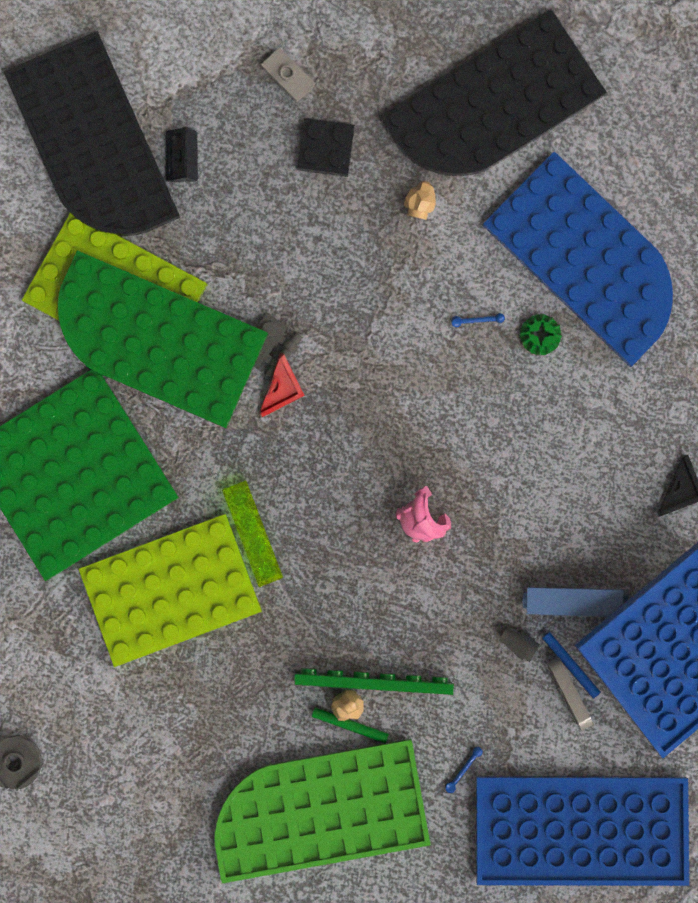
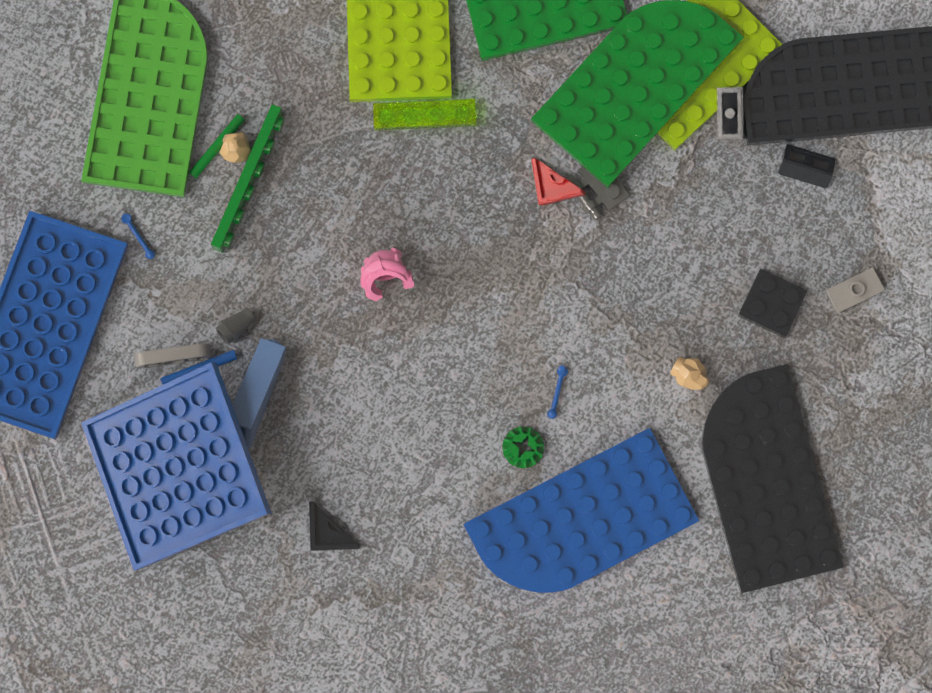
camera: 110 degrees right, 5 degrees down
none -> slope [717,87,746,139]

